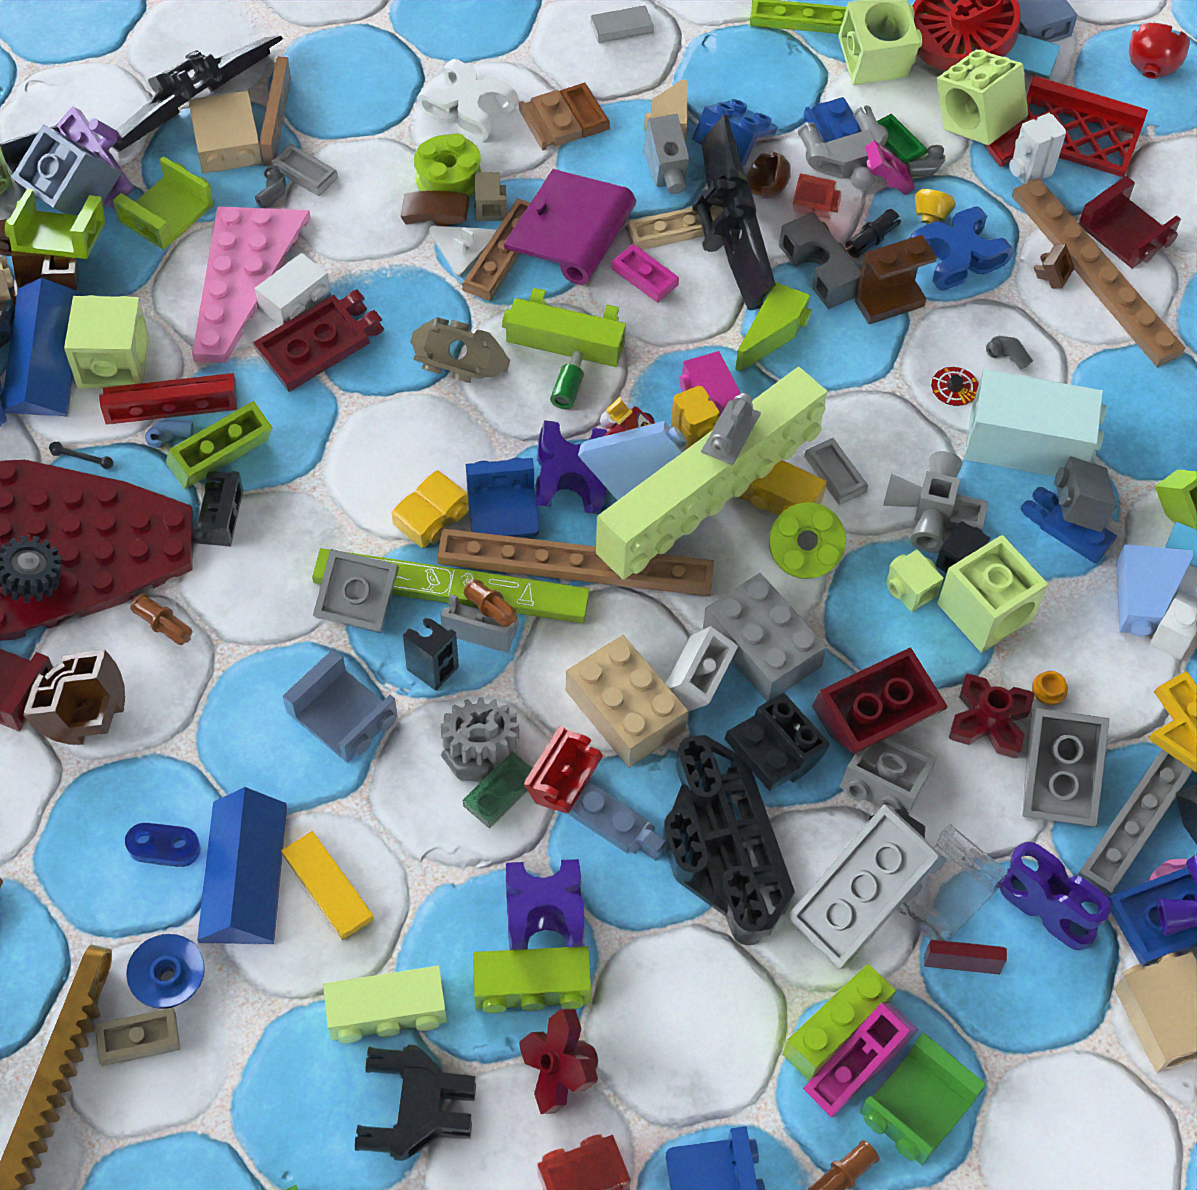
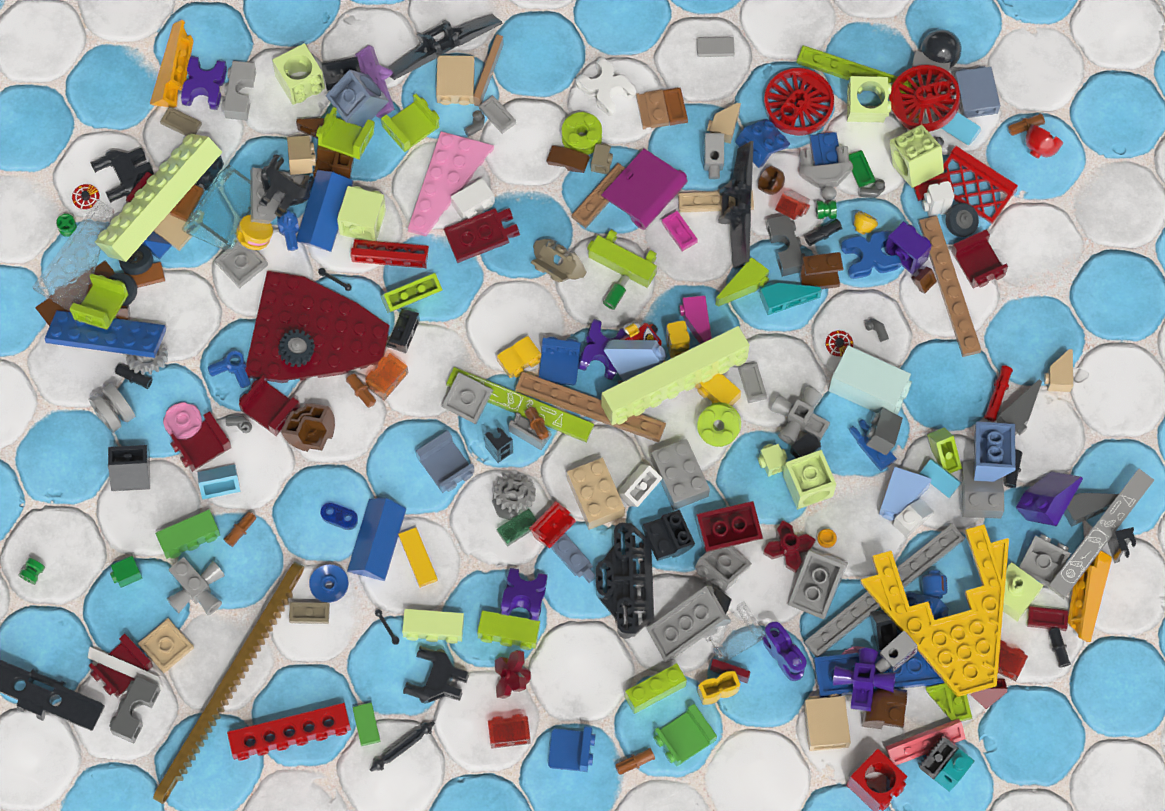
camera: 15 degrees right, 10 degrees up
medium blue arm [145,420,194,448] -> none
white piece [430,226,496,277] -> none
light grey hinge [701,393,761,465] -> none
dark pink slope [803,1002,919,1117] -> none
dark pink plate [865,140,915,195] -> none
none -> clear orange brick [366,353,409,401]
none -> black hinge [375,609,400,645]
none -> yellow brick [697,671,741,705]
none -> teal slope [760,283,822,315]
none -> red piece [764,68,834,136]
none -> green wheel [816,200,837,219]
none -> dark purple brick [885,221,932,275]
none -> black wheel [945,203,979,237]
none -> dark orange axle [1008,113,1045,136]

